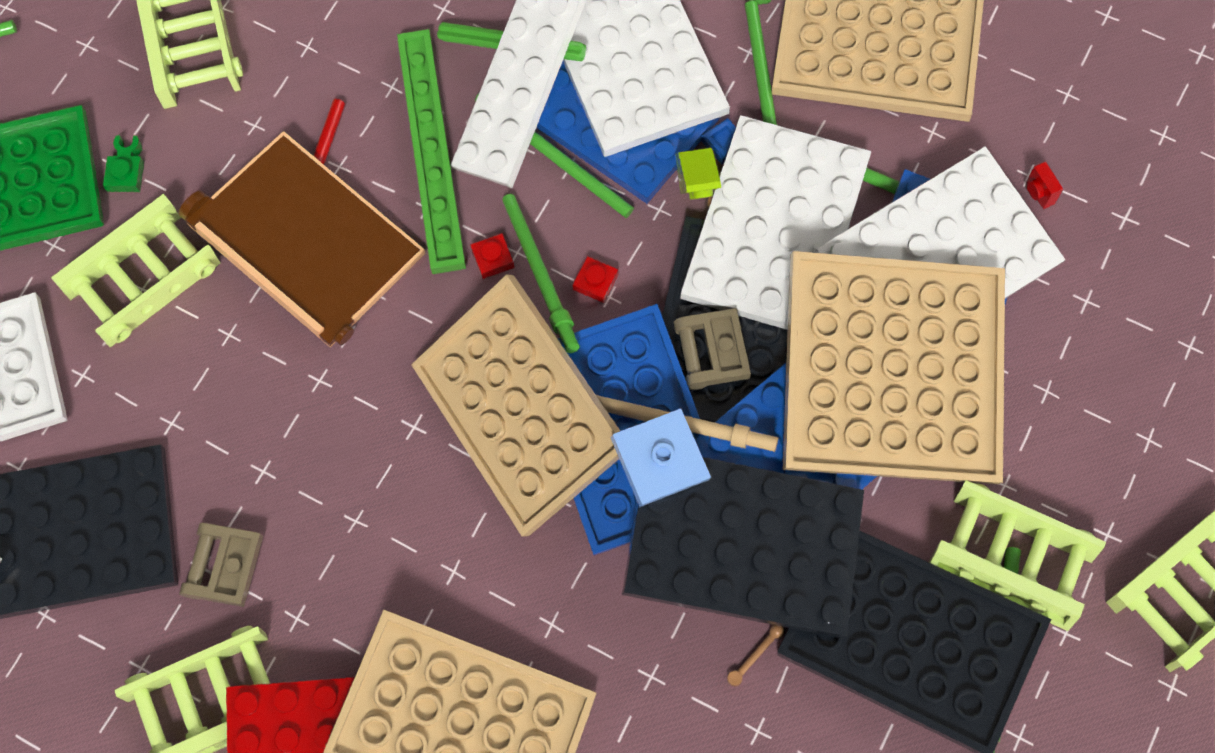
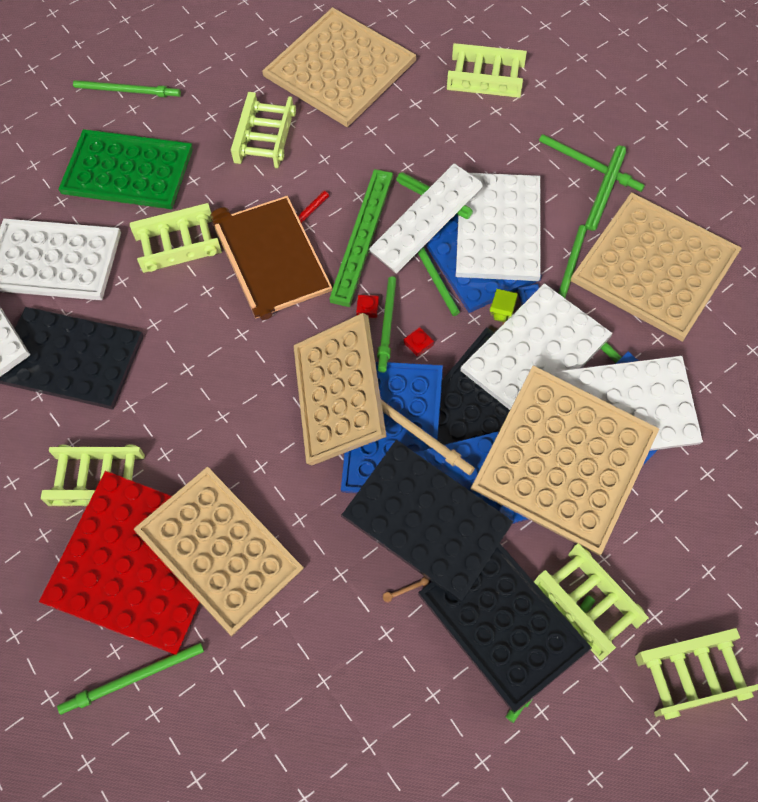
camera: 25 degrees right, 5 degrees down
green plate [103,135,144,192] -> none
dark tan plate [179,523,263,607] -> none
light blue plate [610,409,711,507] -> none
dark tan plate [673,308,751,390] -> none
red plate [1026,161,1063,209] -> none

